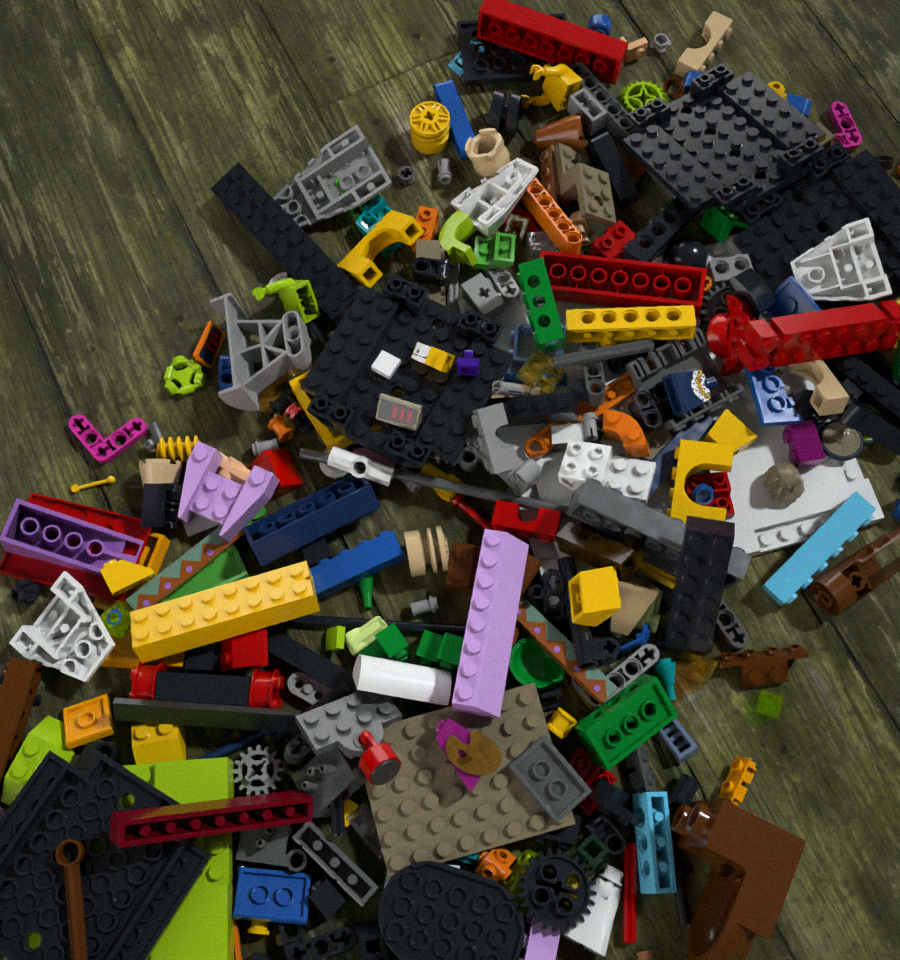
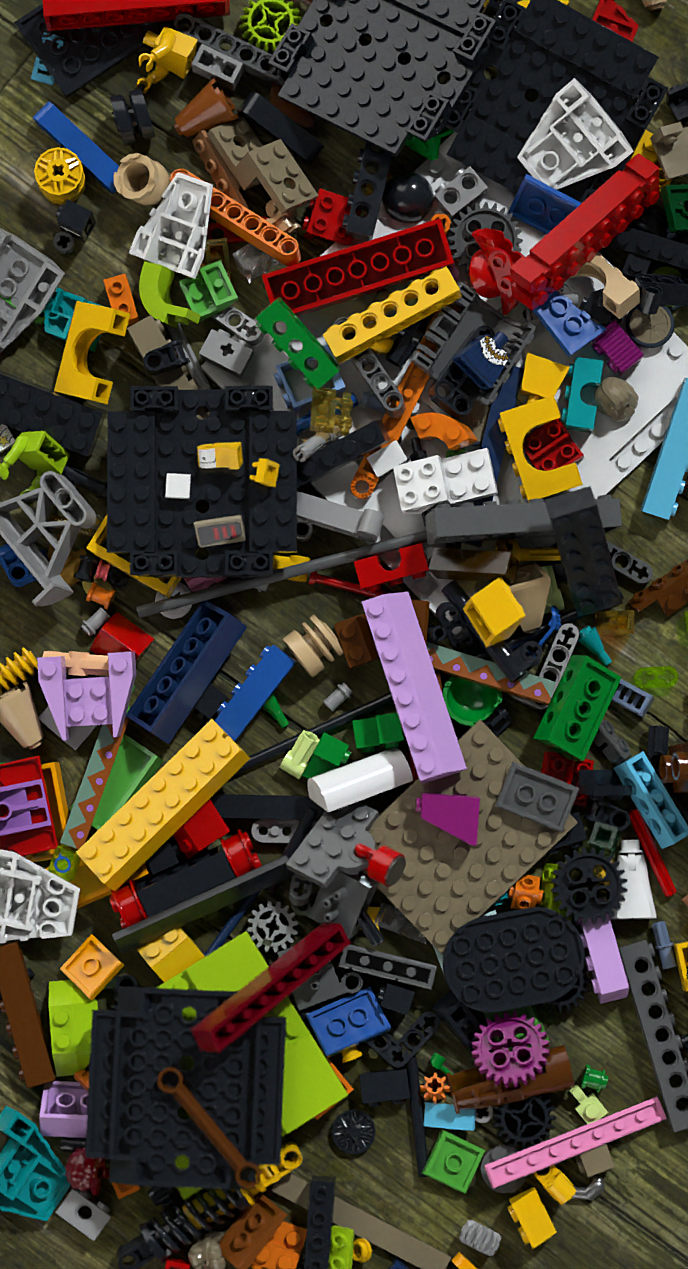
camera: 30 degrees left, 15 degrees up
yellow slope [100,559,155,597] -> none
black hinge [141,483,182,528] -> none
lime tile [325,626,345,653] -> none
white piece [327,446,395,487] -> none
light grey pin [437,158,453,185] -> none
pearl gold piece [446,731,502,775] -> none
dark purple tile [457,350,480,376] -> none
light grey arch [472,403,520,474] -> none
yellow piece [547,707,577,739] -> none
dark grey axle [552,339,654,369] -> none
light grey pin [581,412,598,441] -> none
blue plate [692,484,714,505] -> none
black slope [730,268,776,315] -> none
none -> black brick [56,199,96,243]
none -> yellow tile [250,458,280,487]
none -> teal arch [561,357,604,433]
none -> clear neon green beam [633,666,679,689]

